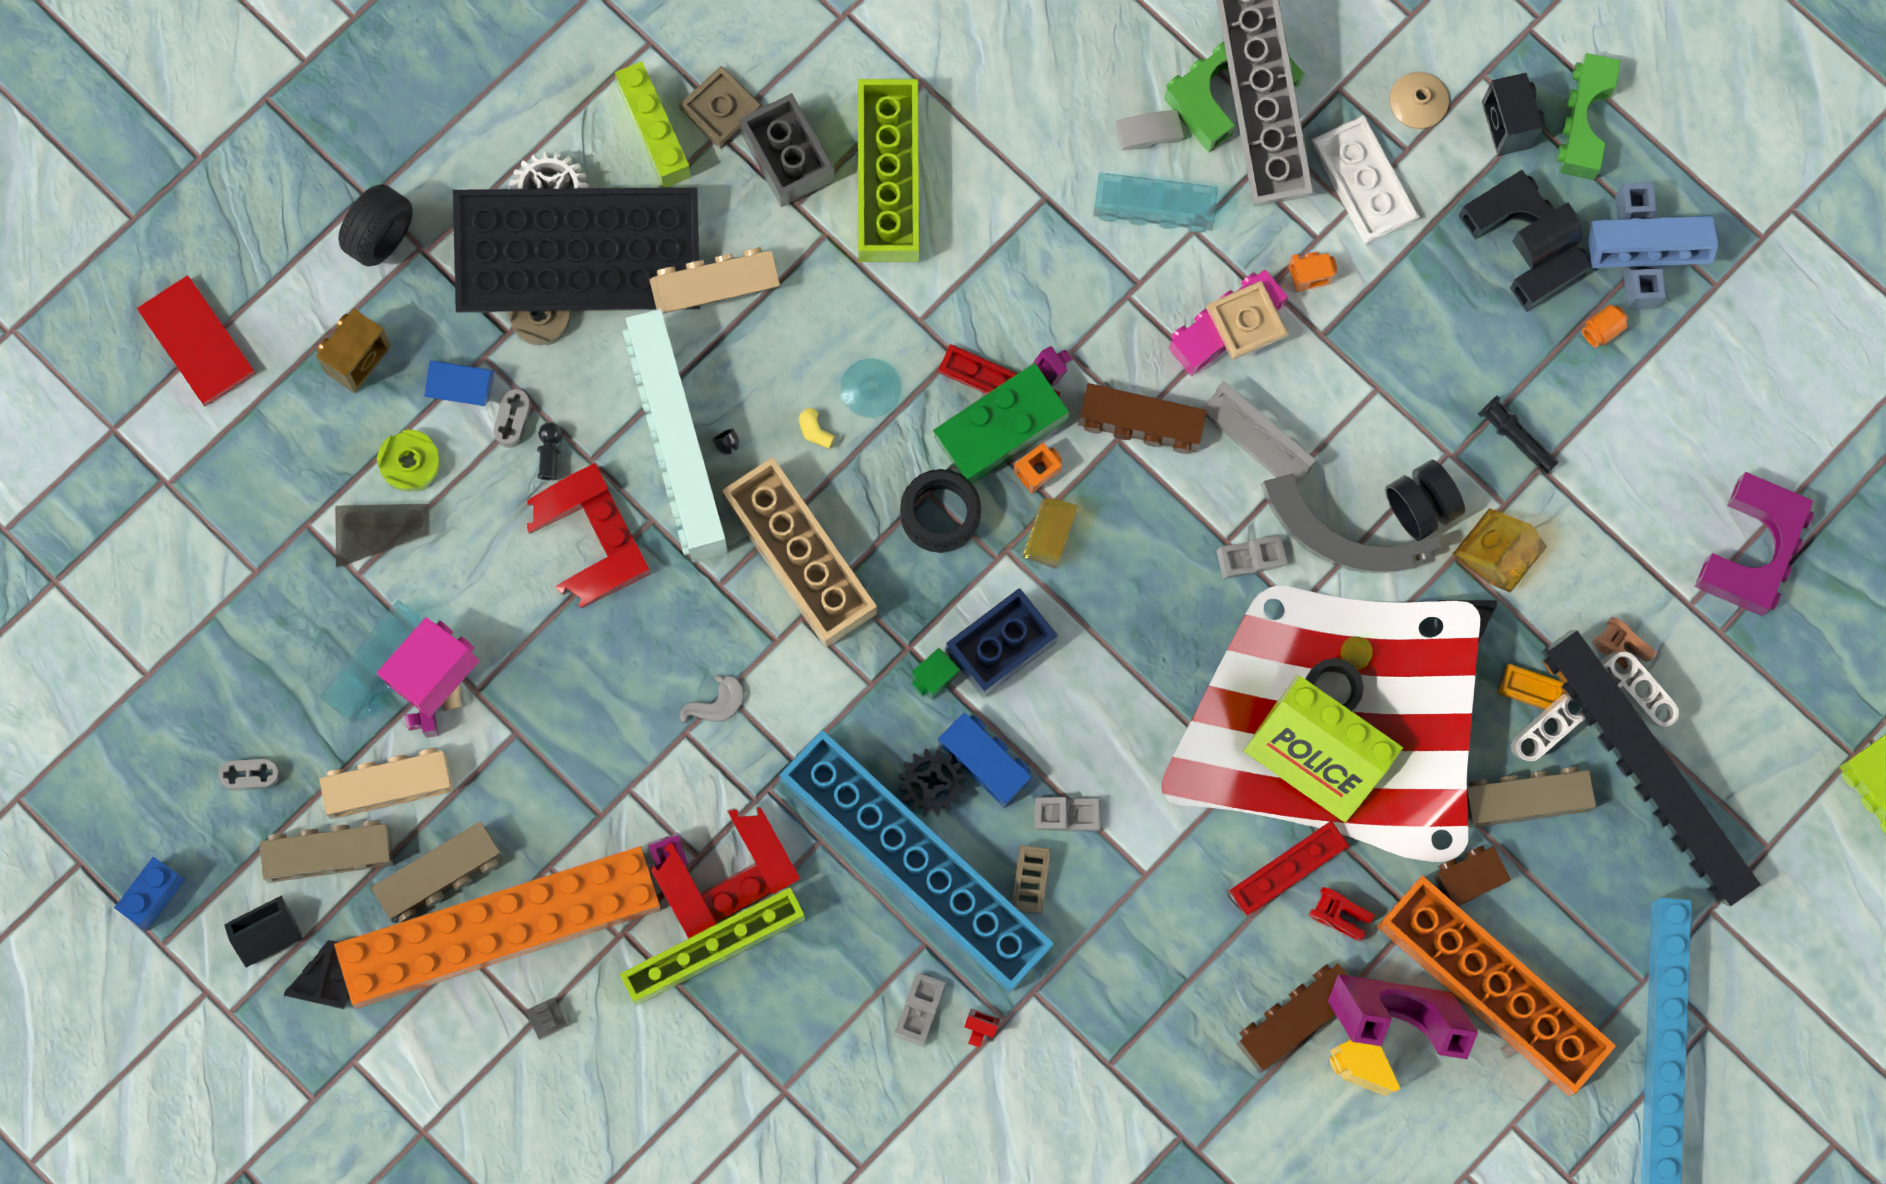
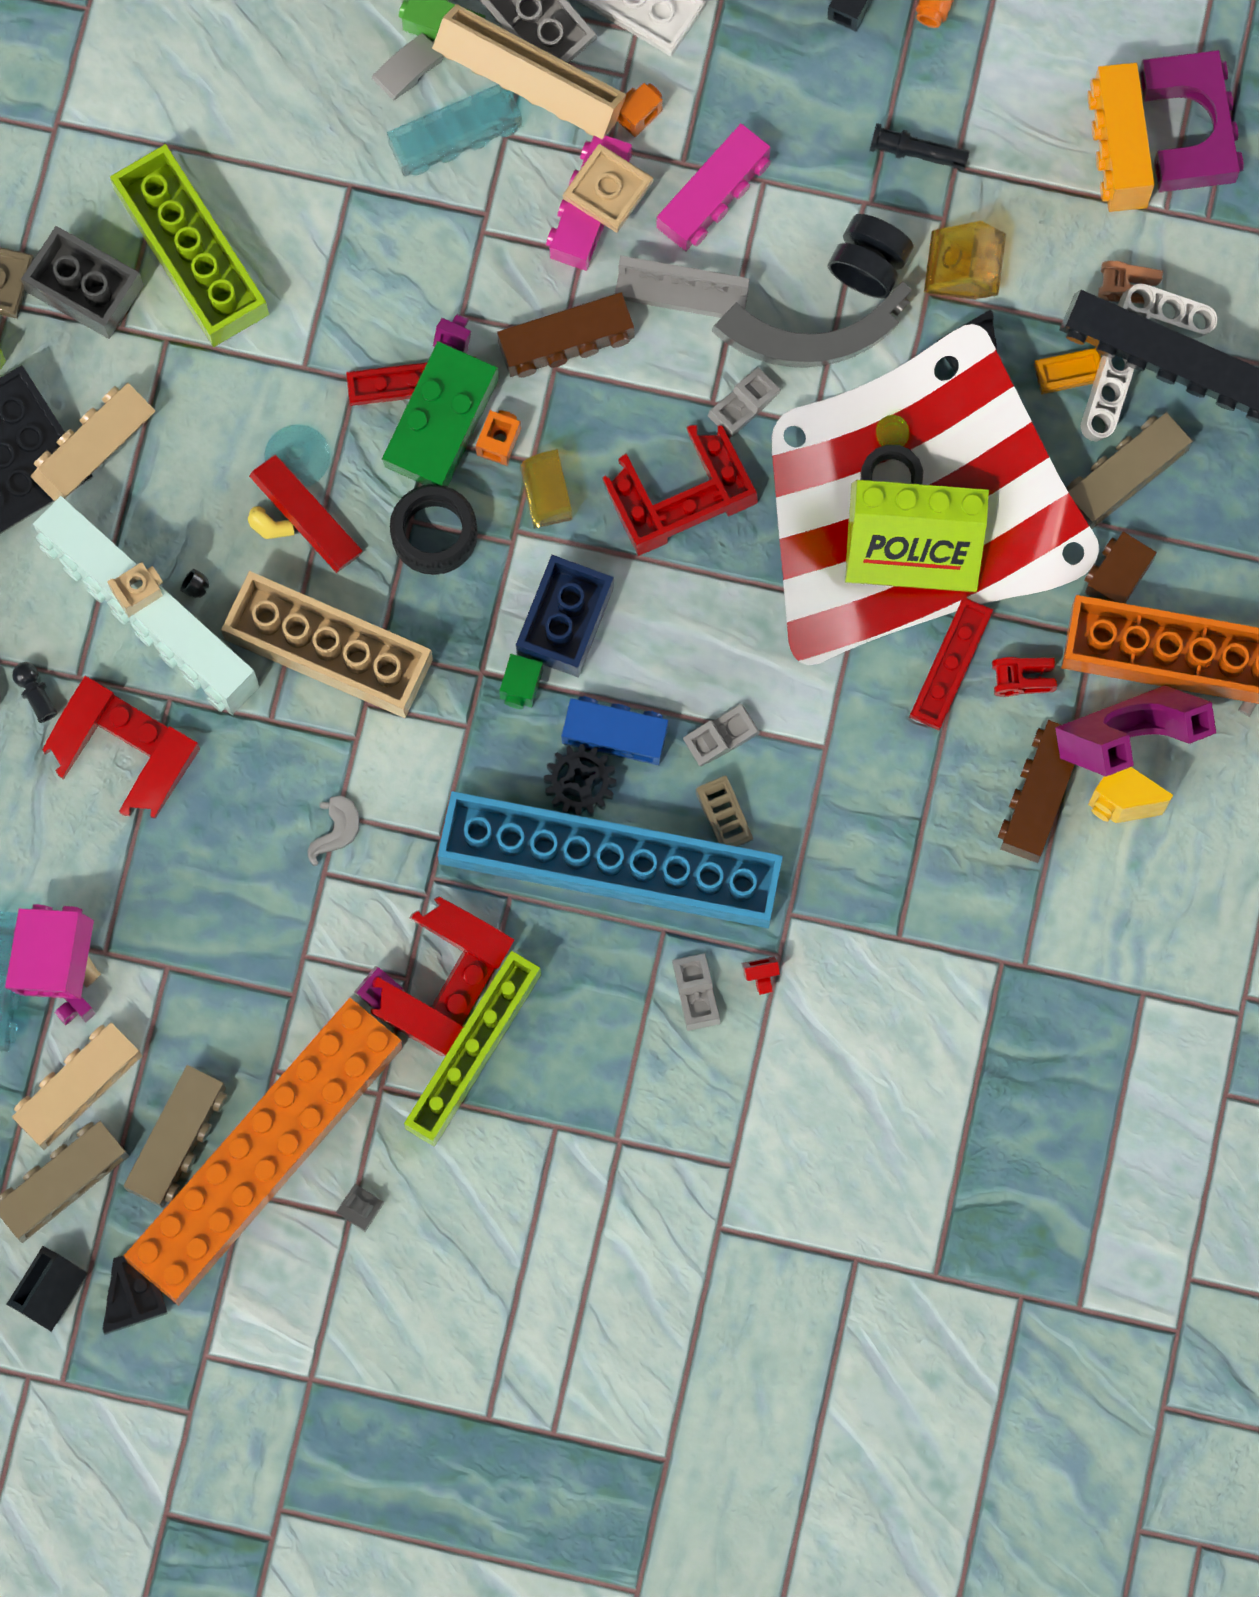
camera: 25 degrees left, 0 degrees up
none -> tan brick [107,562,163,617]
none -> red tile [249,454,363,573]
none -> tan brick [432,4,627,139]
none -> red wedge [602,425,758,556]
none -> dark pink brick [656,123,771,251]
none -> light orange brick [1087,62,1154,212]

